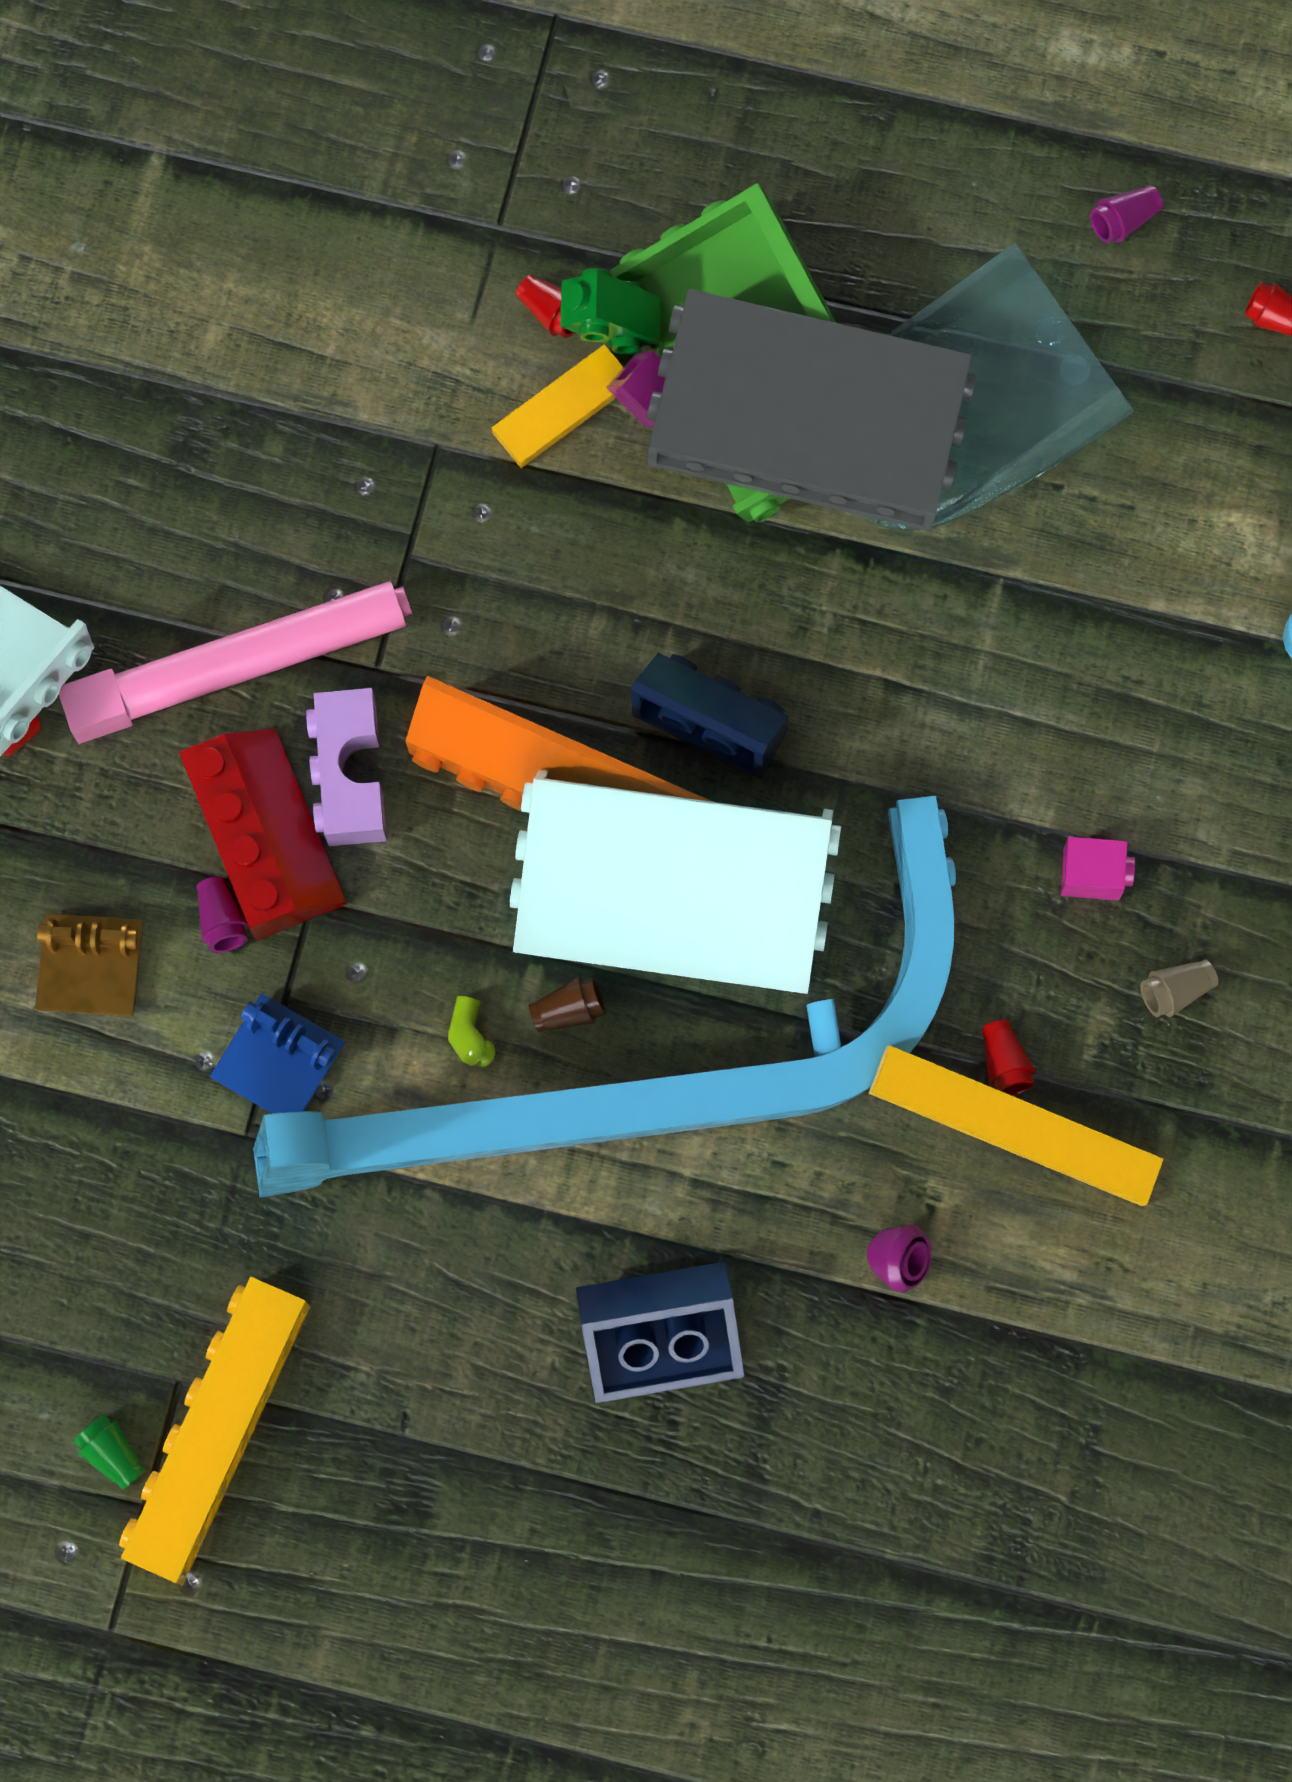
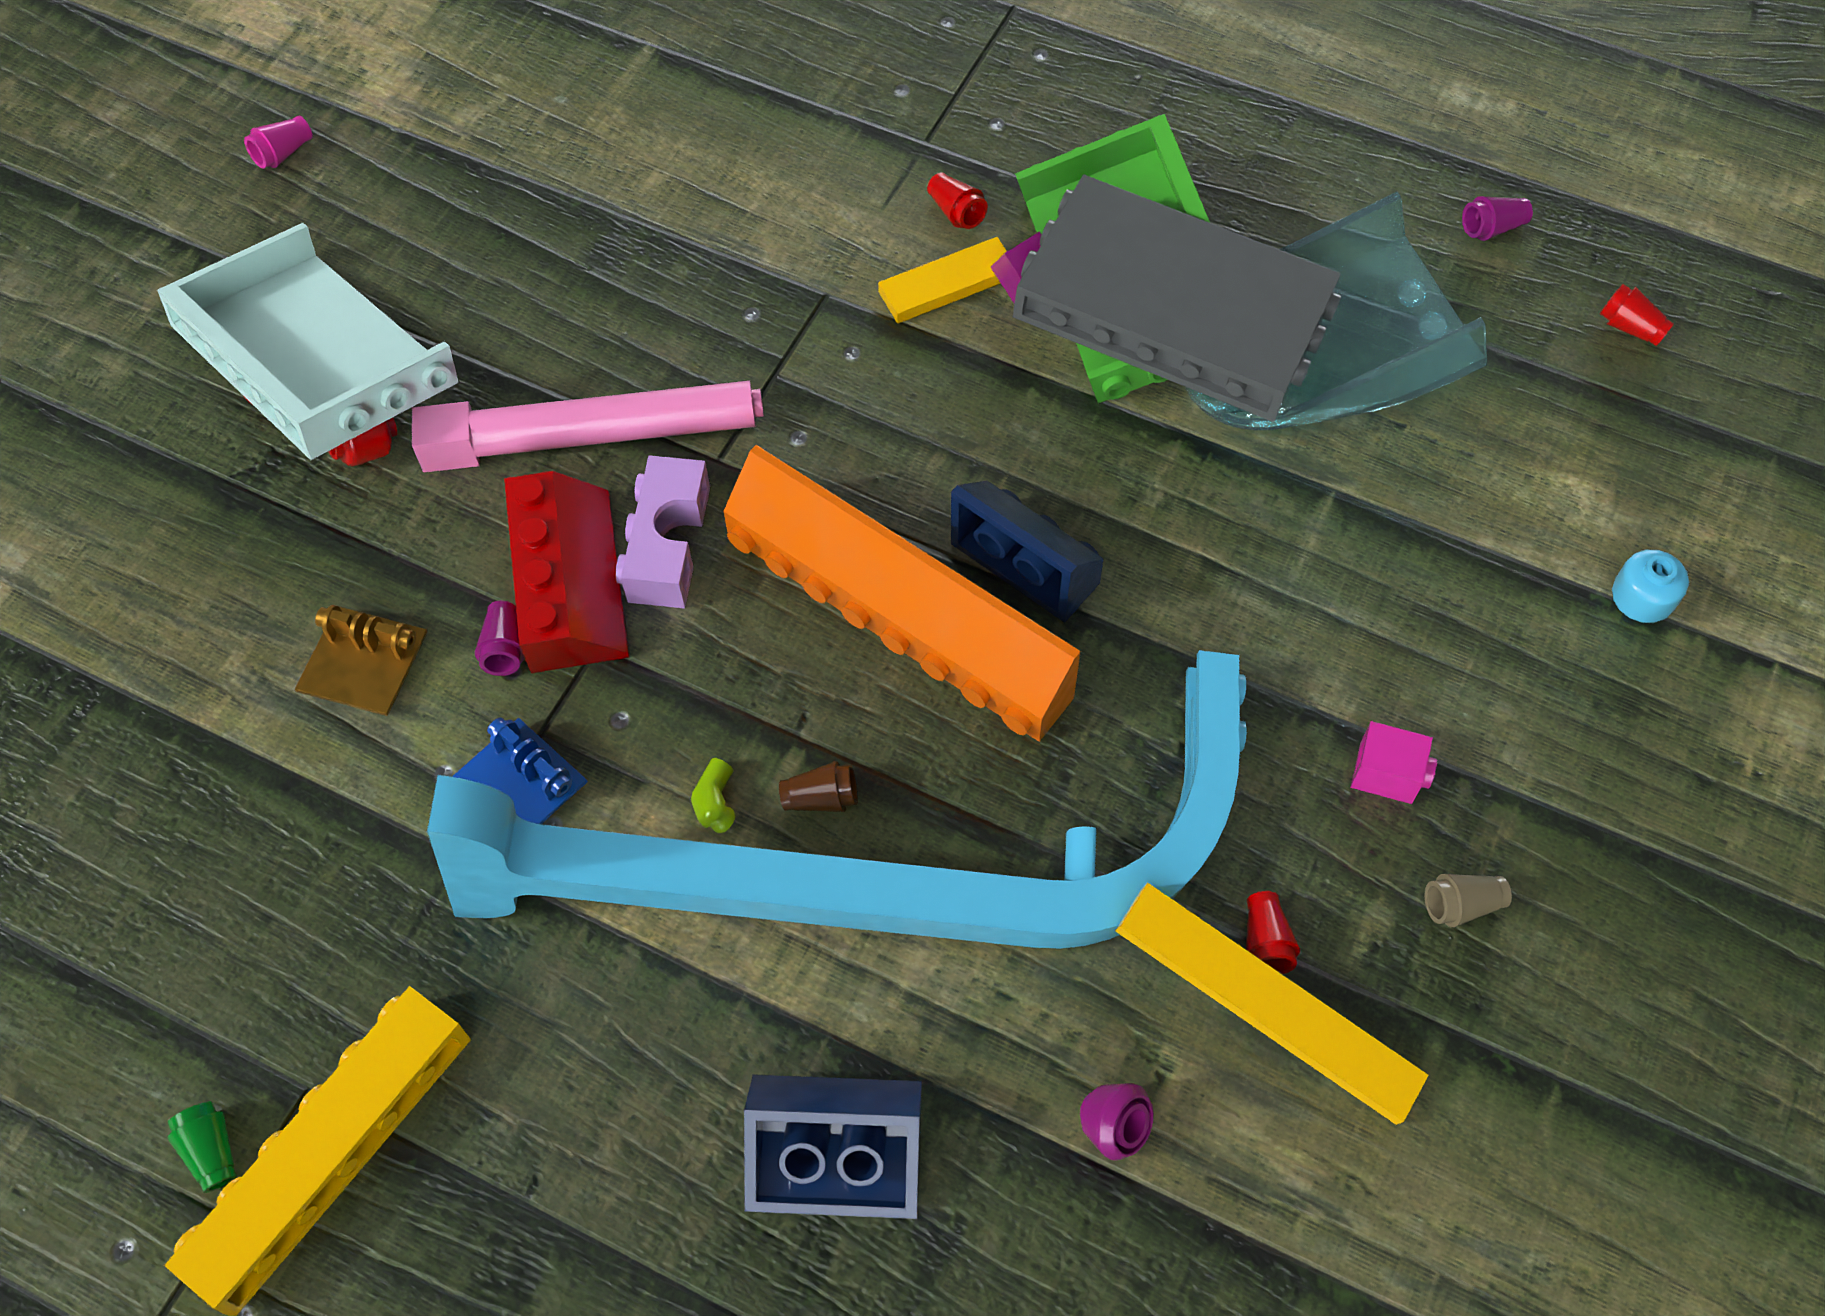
camera: 10 degrees right, 15 degrees down
light aqua panel [510,769,841,994] -> none
green brick [560,268,661,354] -> none

